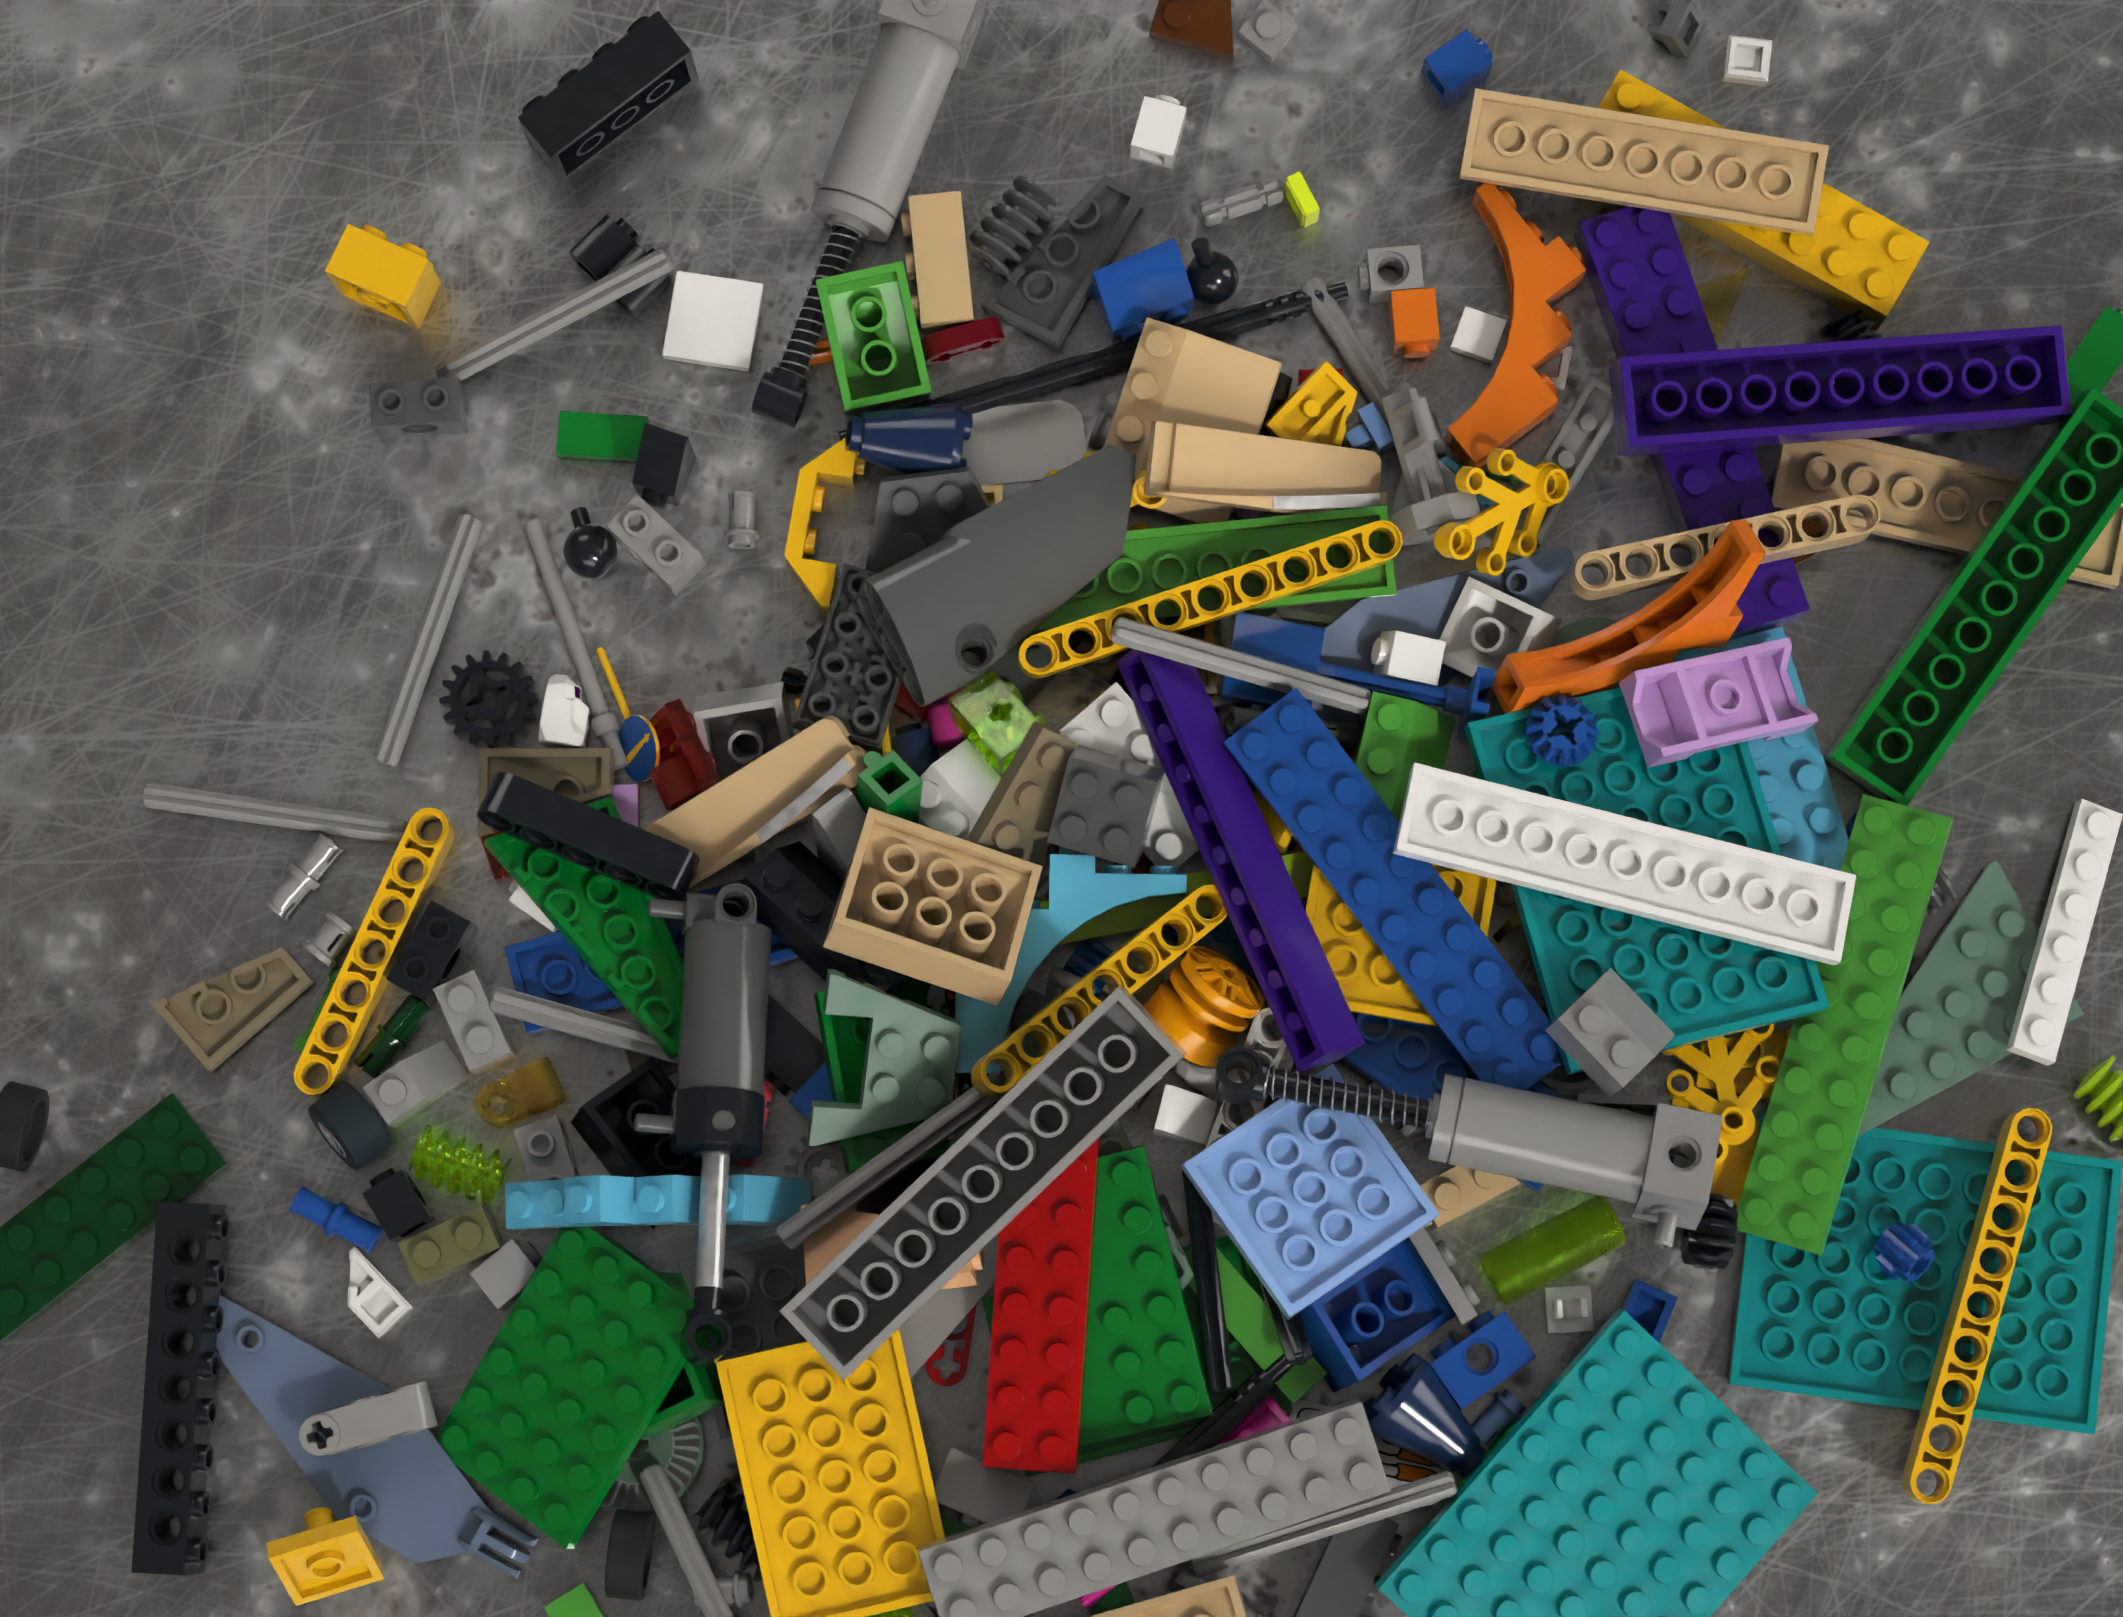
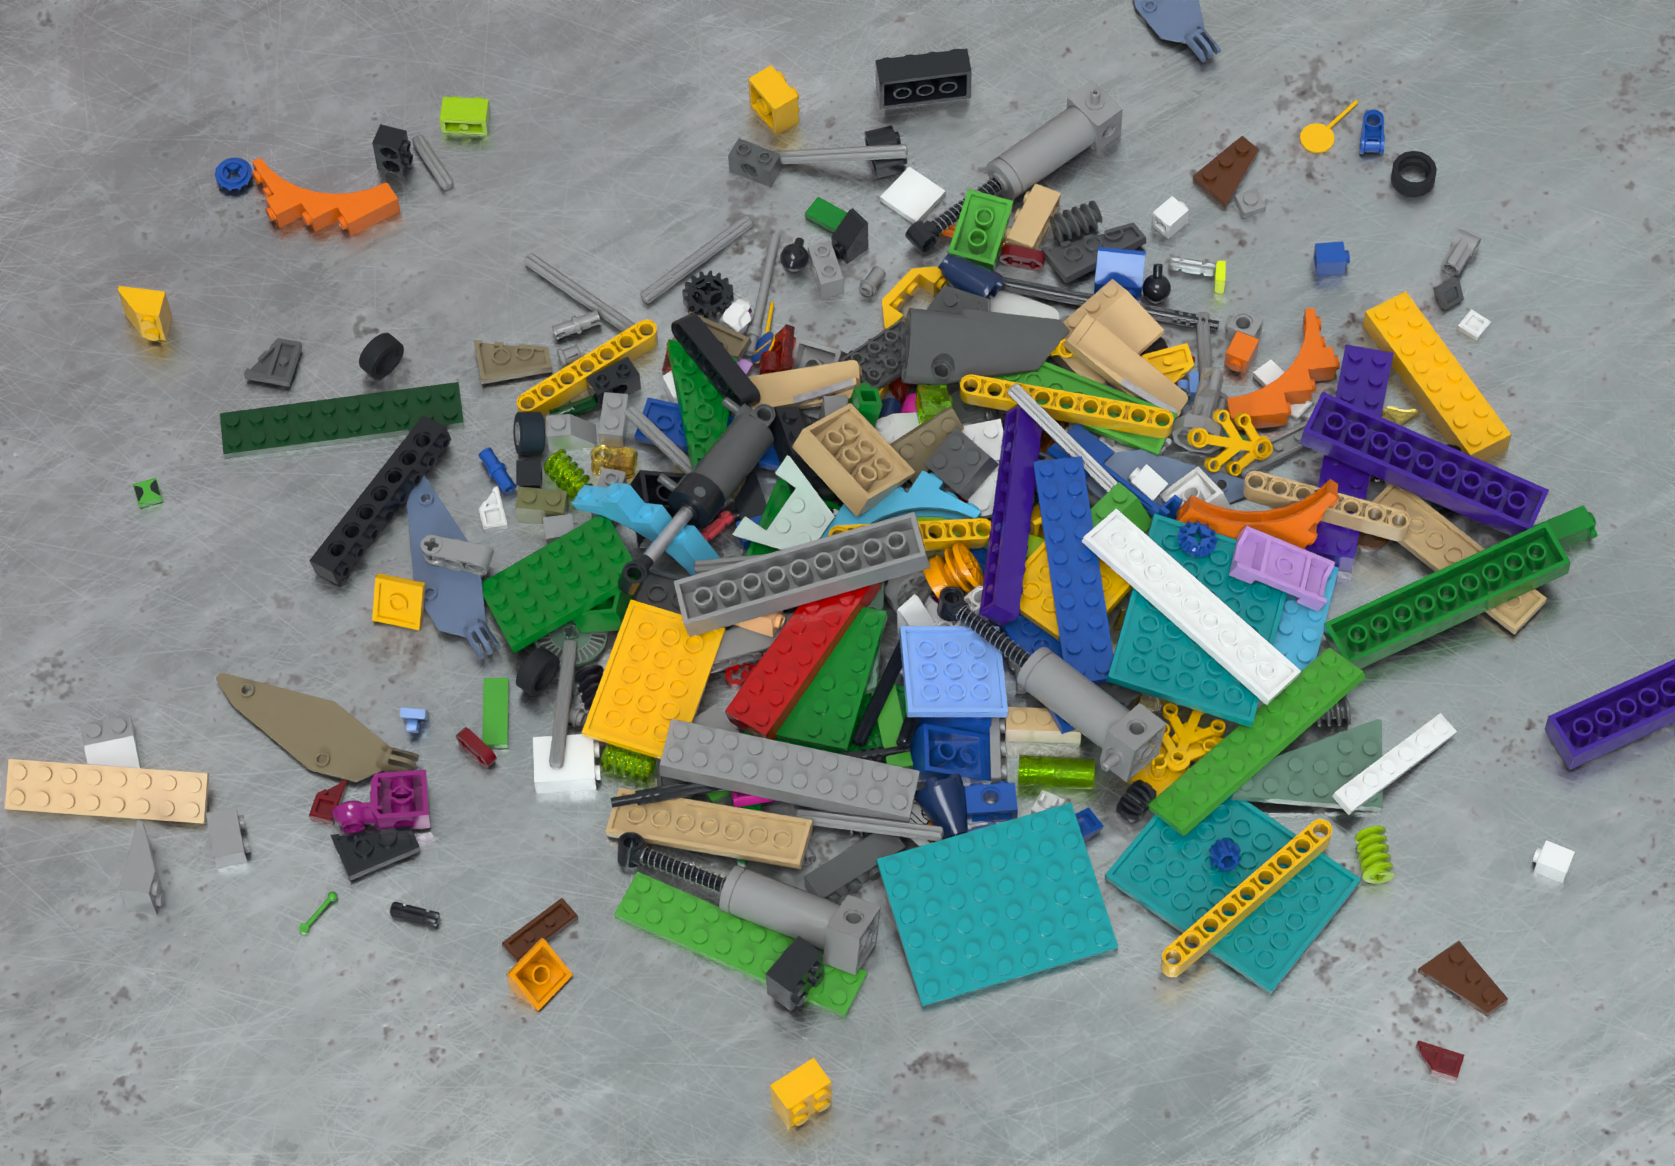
camera: 30 degrees right, 20 degrees down
tan plate [1459,88,1829,236] -> none
light grey slope [1545,968,1675,1098] -> none

